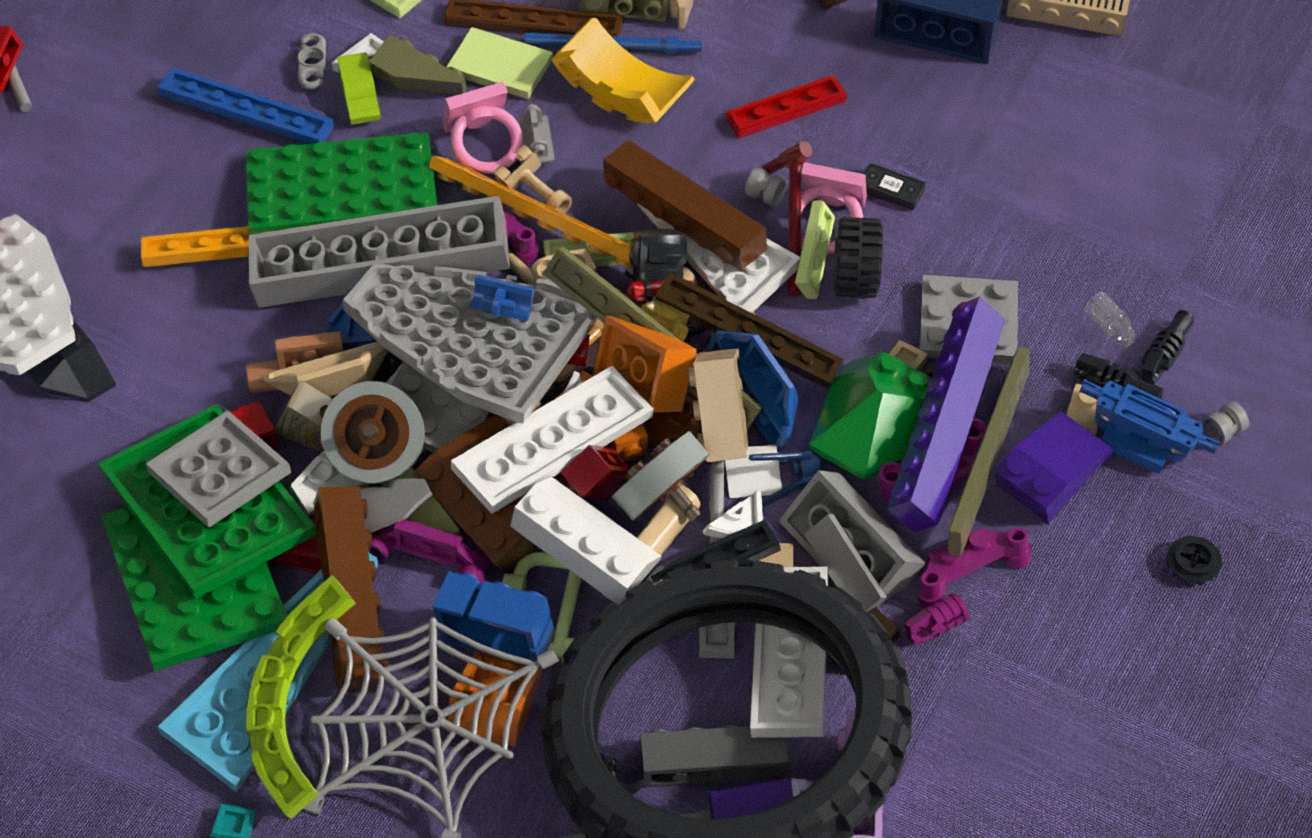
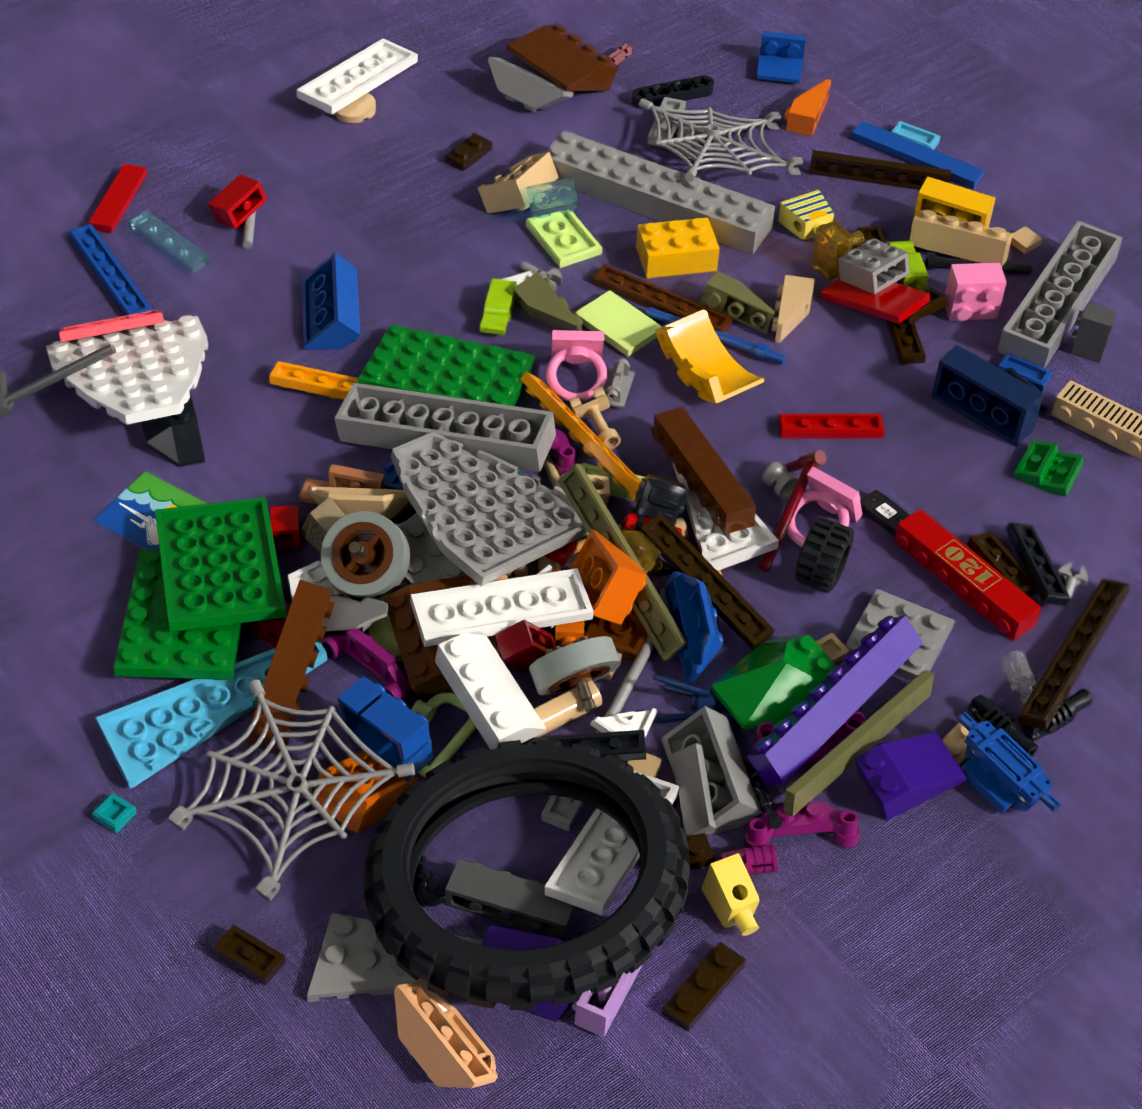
camera: 20 degrees right, 5 degrees down
light grey plate [146,410,291,528] -> none
blue plate [158,67,334,144] -> none
lime plate [246,575,356,819] -> none
light grey piece [298,33,326,90] -> none
blue hips [471,275,535,322] -> none
tan wedge [689,348,749,462] -> none
white sticker [725,445,782,498] -> none
yellowish green tile [795,200,835,299] -> none
black gear [1167,536,1222,586] -> none
light grey wheel [1202,401,1249,446] -> none
none -> sticker [93,471,208,550]
none -> blue slope [302,253,361,350]
none -> light grey bar [520,262,562,291]
none -> dark brown plate [662,942,746,1032]
none -> light yellow torso [701,853,759,936]
none -> black piece [741,755,782,829]
none -> red brick [894,509,1042,641]
none -> dark brown plate [967,531,1037,596]
none -> black tile [1005,522,1071,606]
none -> green slope [1014,440,1084,497]
none -> dark brown tile [1018,579,1129,730]
none -> light grey bar [1058,562,1088,605]

